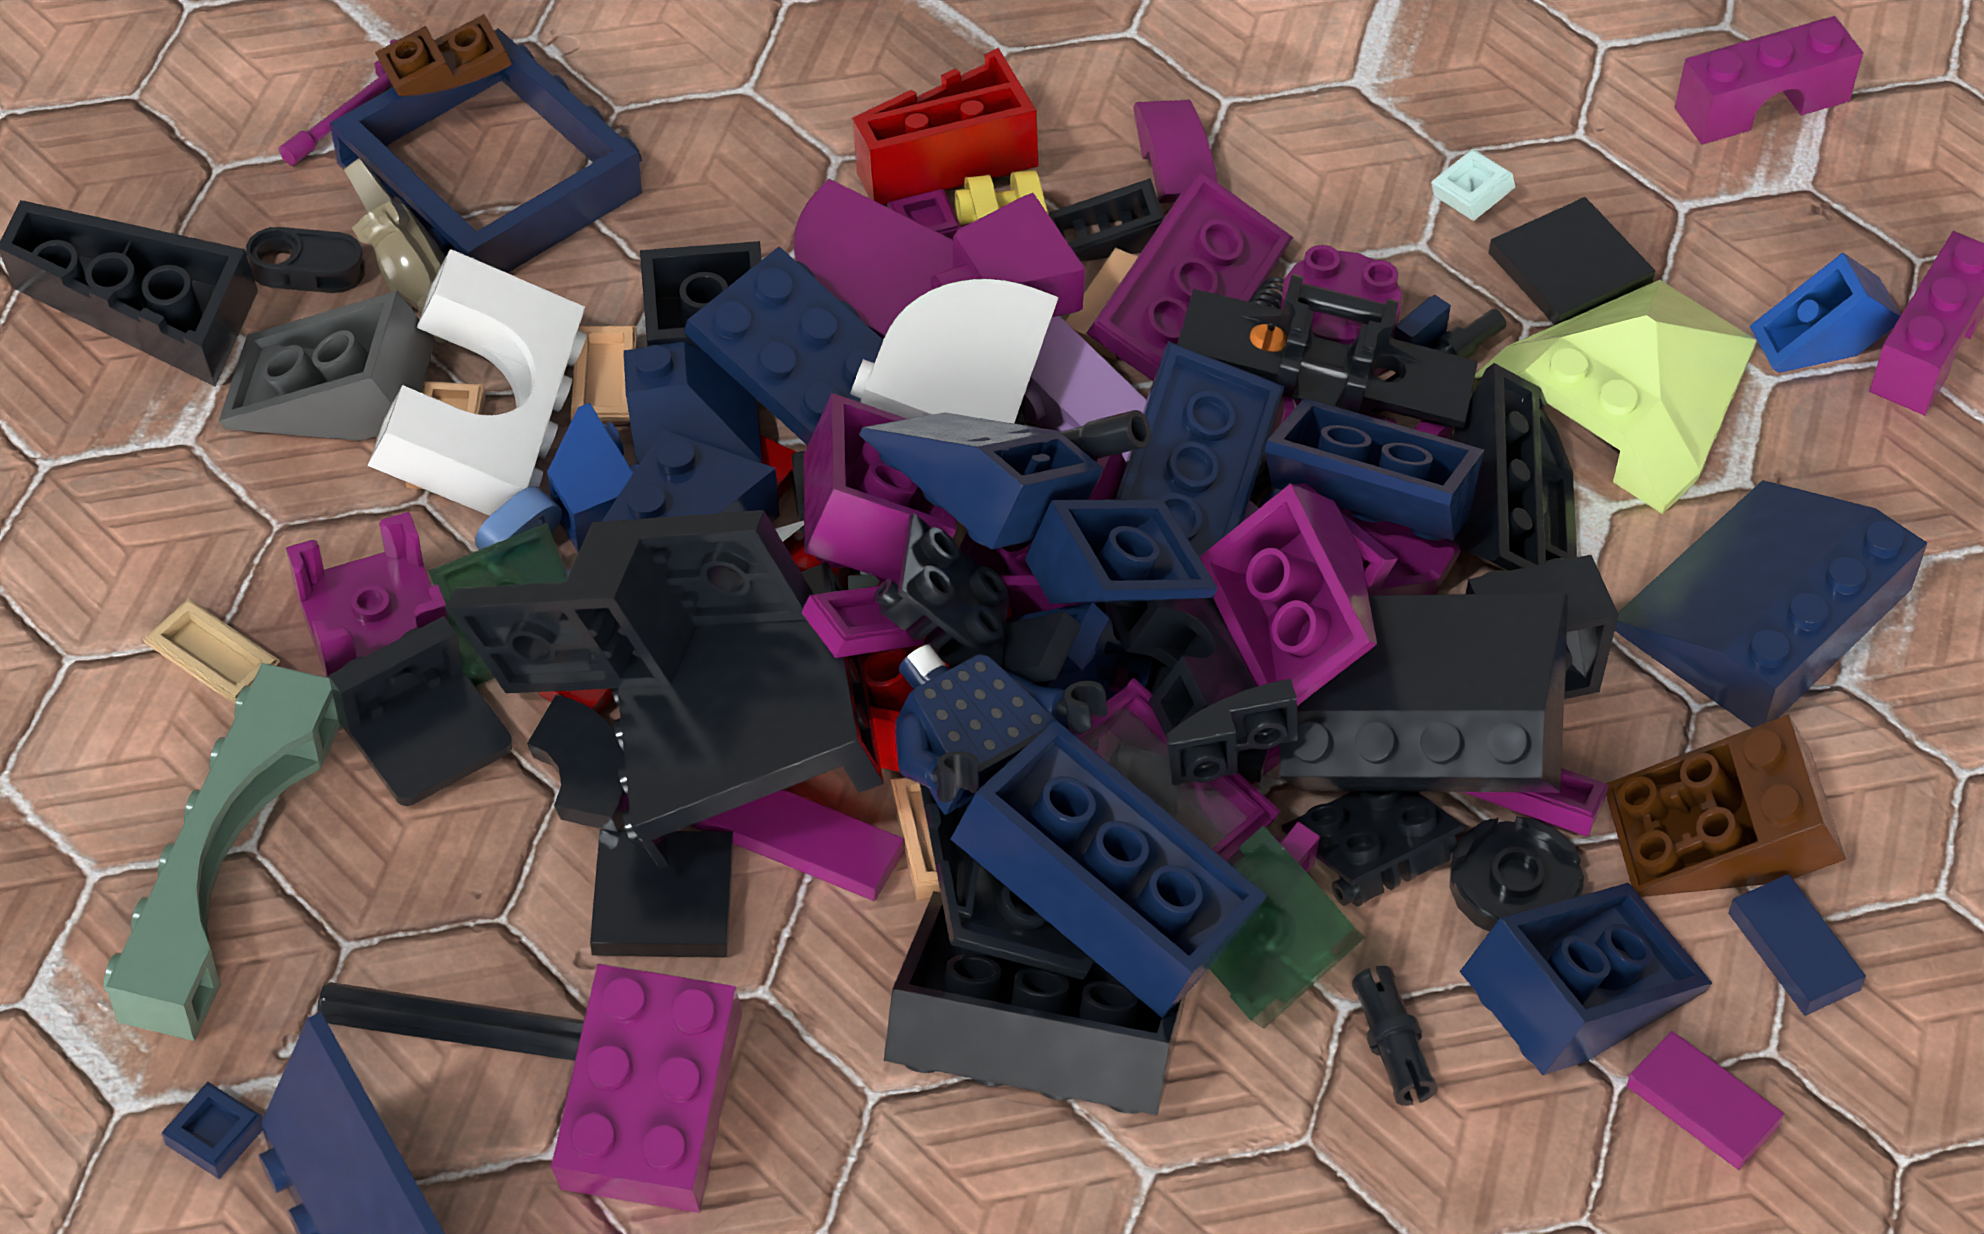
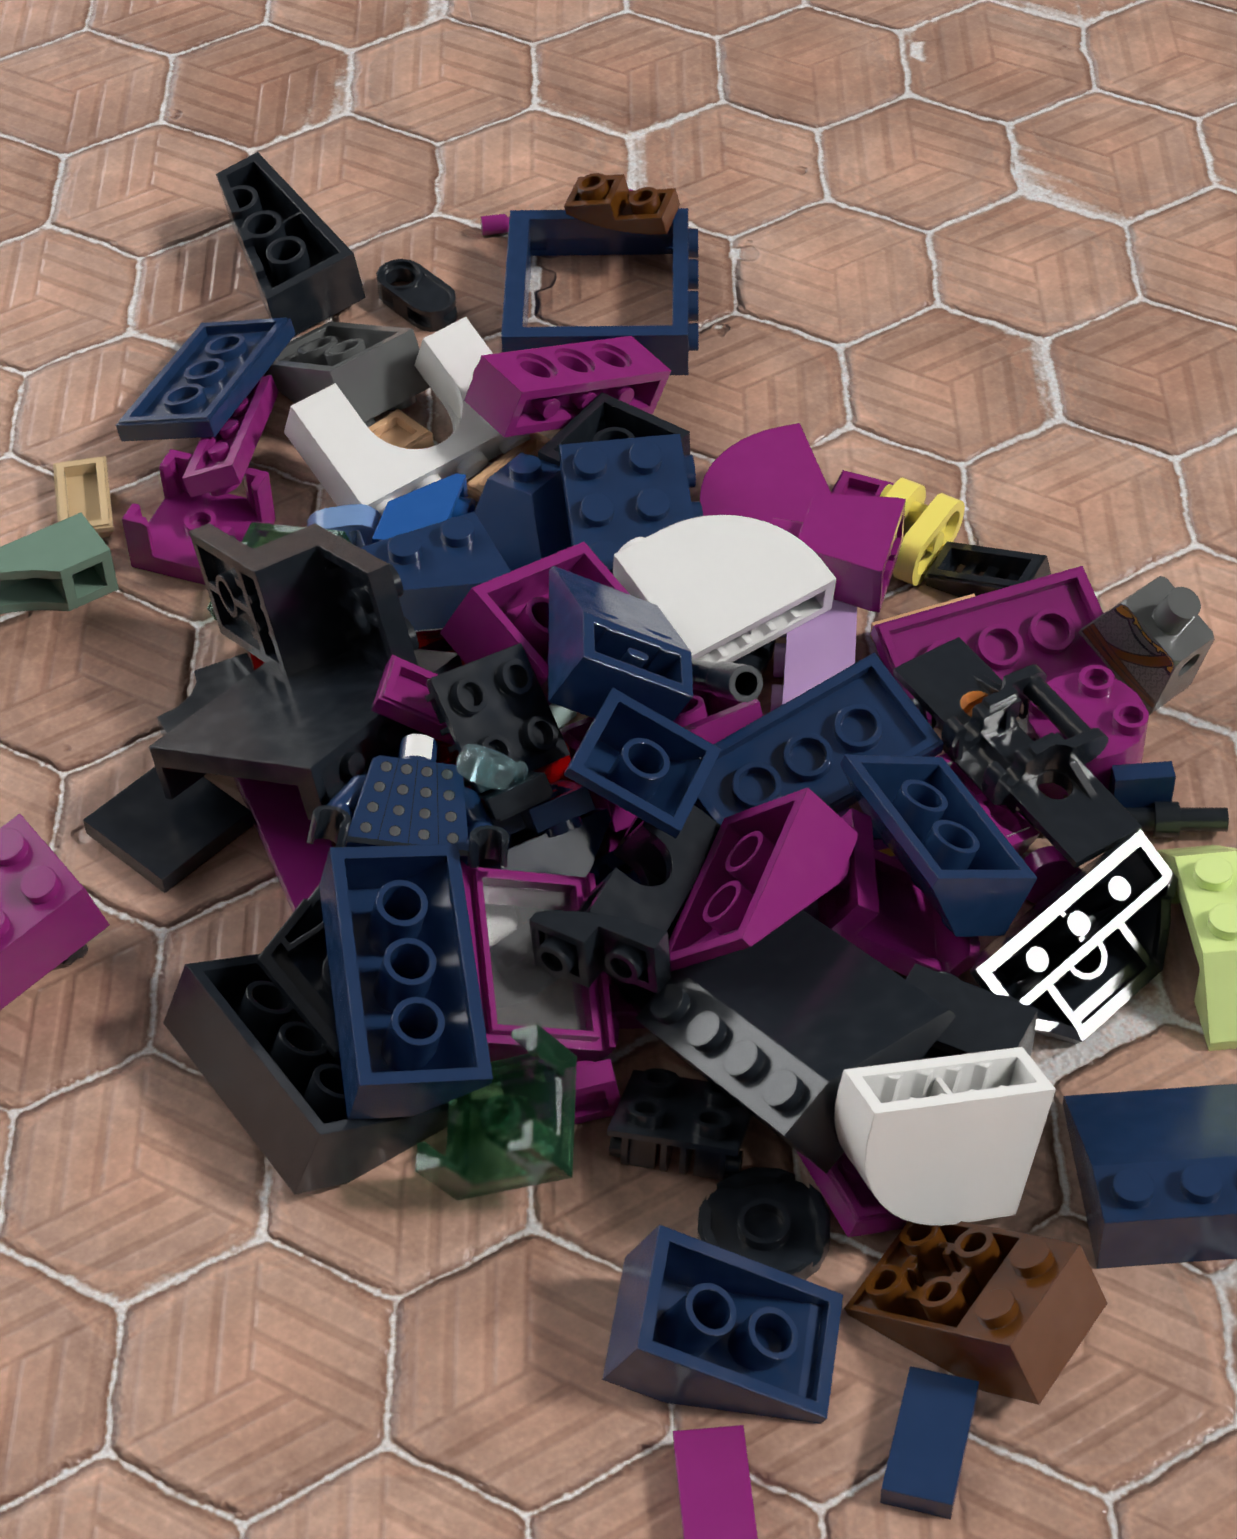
camera: 45 degrees right, 5 degrees down
black bracket [329,616,512,806] -> none
dark tan animal [344,157,449,344] -> none
red wedge [852,48,1039,205] -> none
magenta slope [1133,99,1218,203] -> none
black pin [1351,966,1438,1106] -> none
none -> dark blue tile [116,317,295,442]
none -> magenta plate [182,375,279,498]
none -> clear light blue piece [456,744,528,790]
none -> magenta brick [464,336,671,438]
none -> white brick [834,1047,1056,1226]
none -> dark grey torso [1079,576,1215,715]

